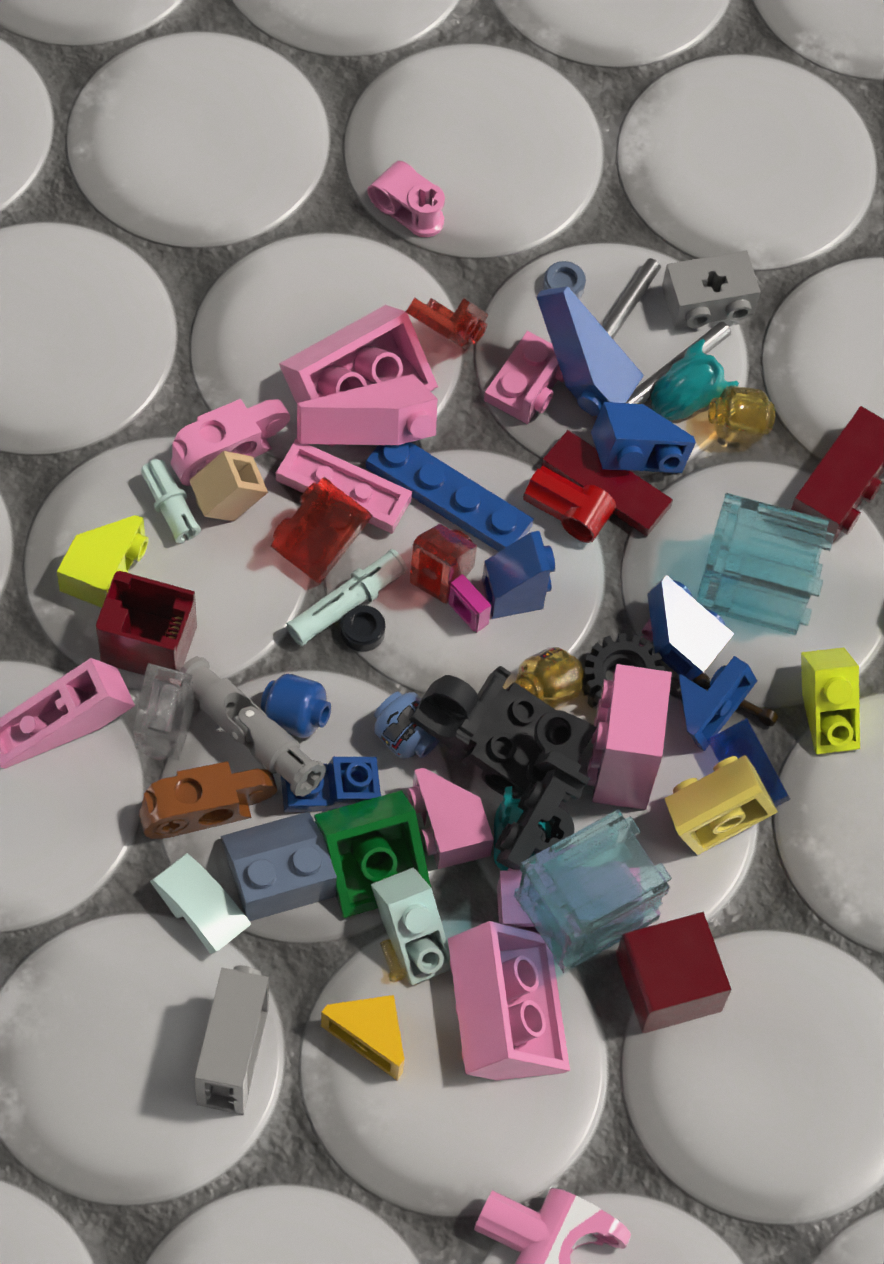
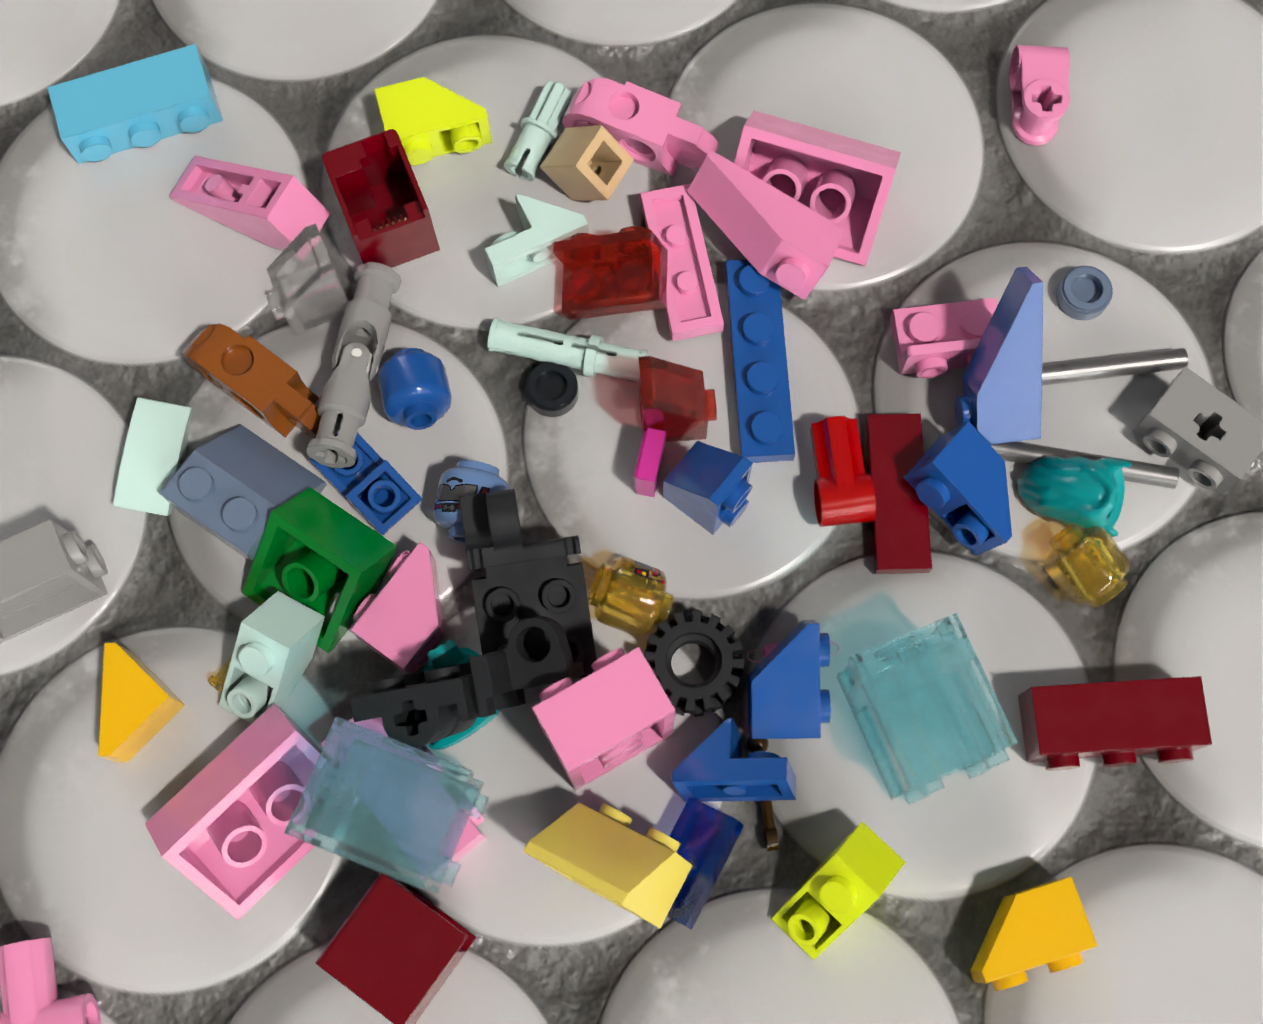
camera: 60 degrees right, 10 degrees up
clear red bracket [406,297,488,351] -> none
none -> light aqua slope [484,194,590,287]

